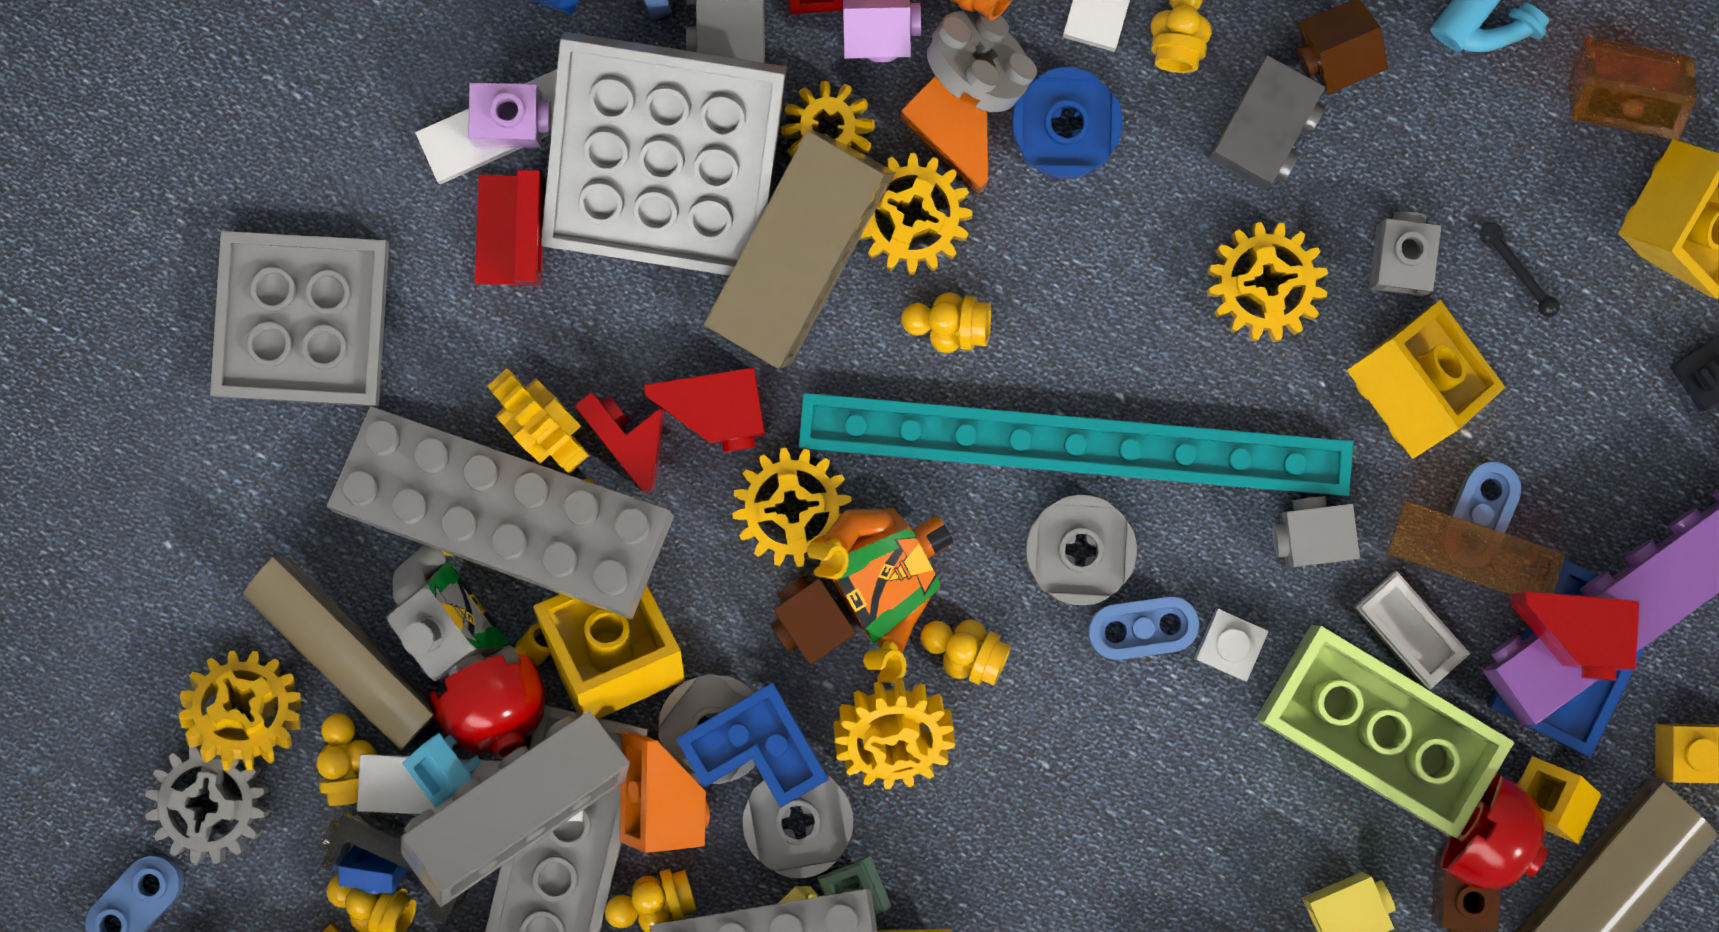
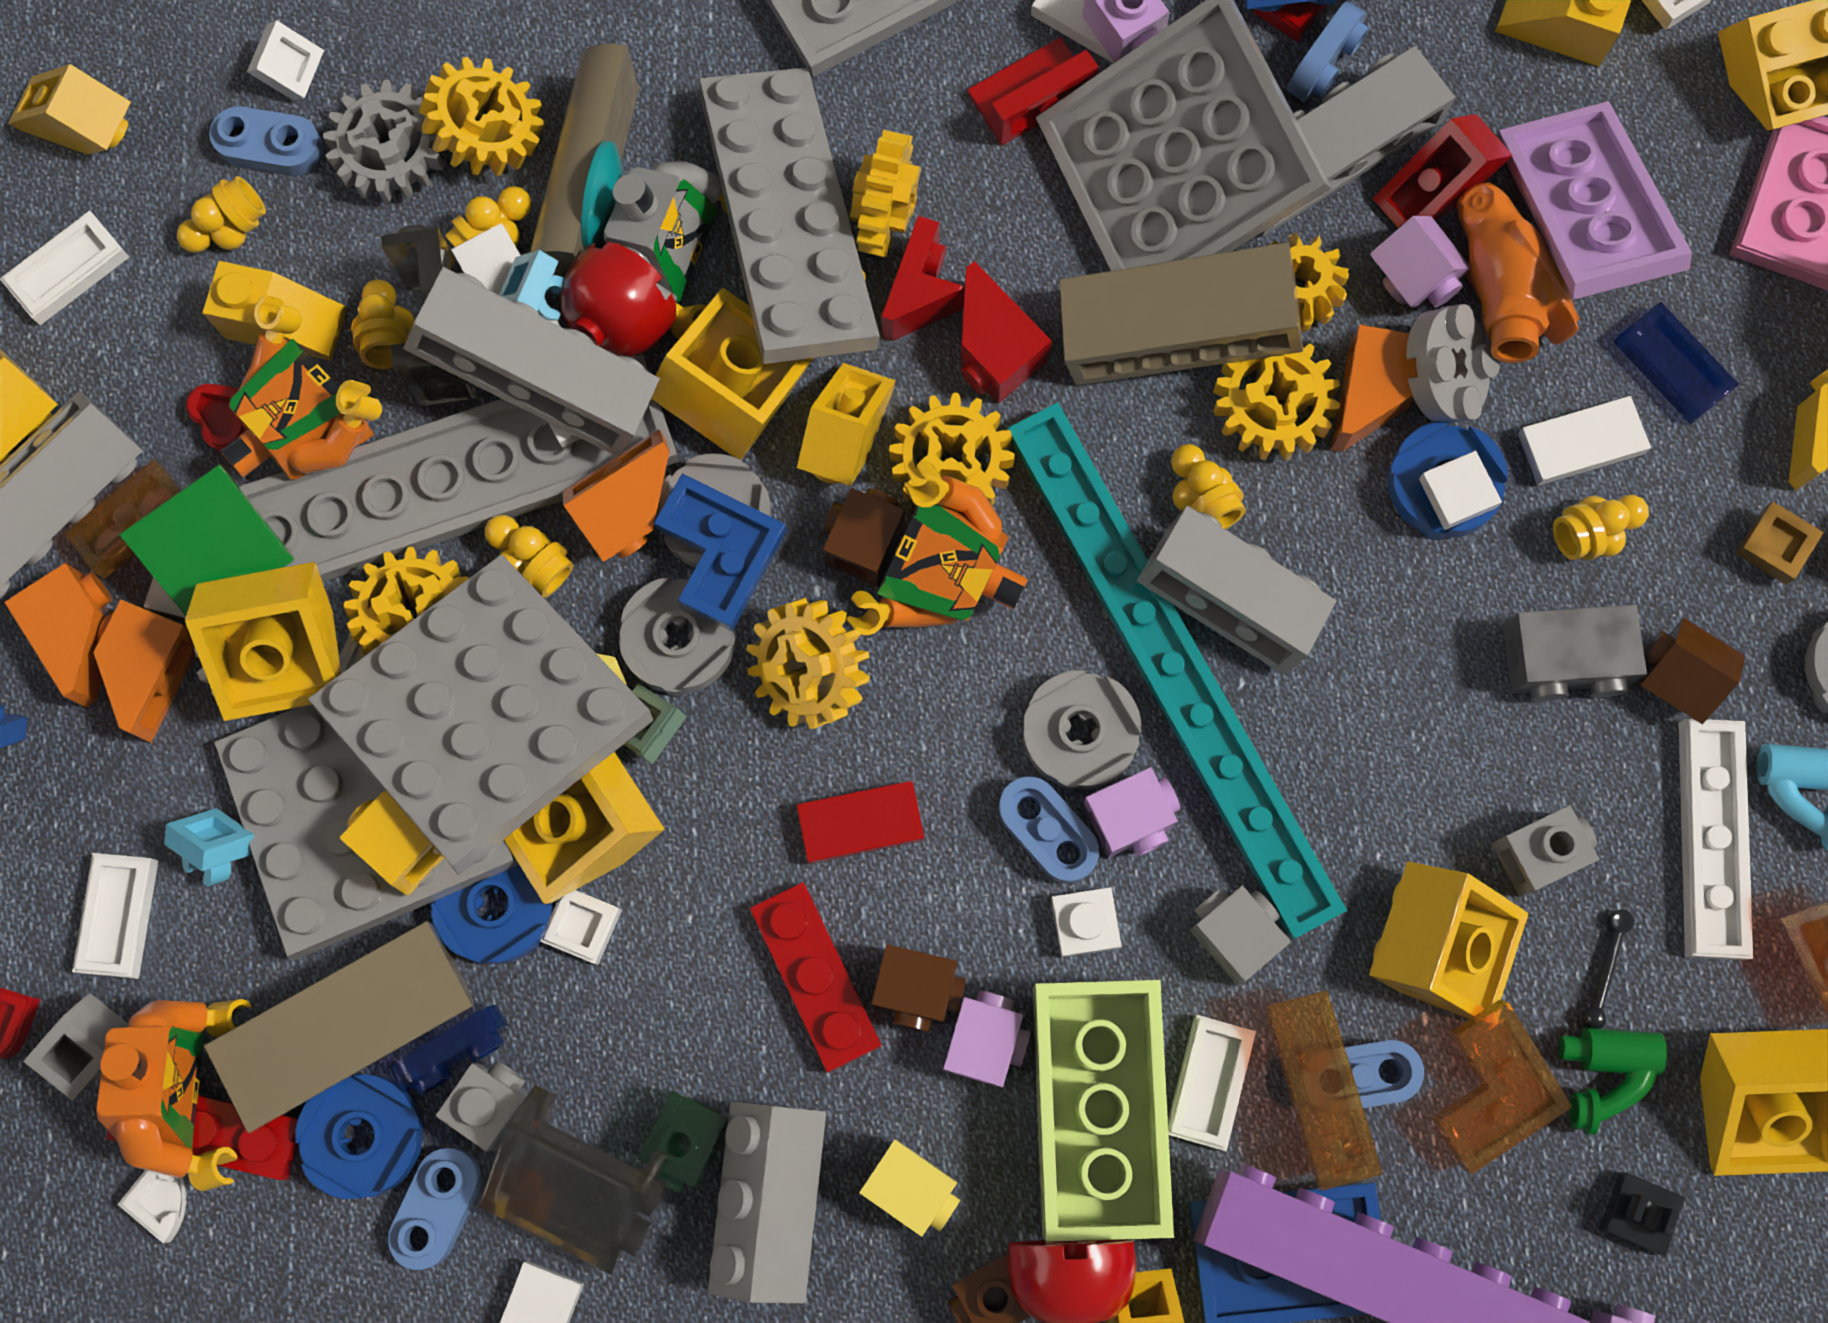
camera: 65 degrees right, 10 degrees down
blue plate [338,838,410,894] -> none
yellow piece [920,619,1011,686] -> none
yellow gear [1206,222,1328,342] -> none
red slope [1511,591,1640,681] -> none
none -> white plate [247,20,324,101]
none -> teal dish [581,140,623,249]
none -> red plate [750,882,882,1073]
none -> red tile [796,780,925,865]
none -> yellow slope [797,363,896,486]
none -> reddish brown brick [872,944,966,1032]
none -> lavender brick [943,990,1031,1088]
none -> lavender brick [1082,767,1180,859]
none -> light grey brick [1137,505,1337,675]
none -> white tile [1419,451,1502,530]
none -> clear orange plate [1431,1000,1572,1175]
none -> green plant [1558,1028,1667,1135]
none -> white tile [1679,718,1753,960]

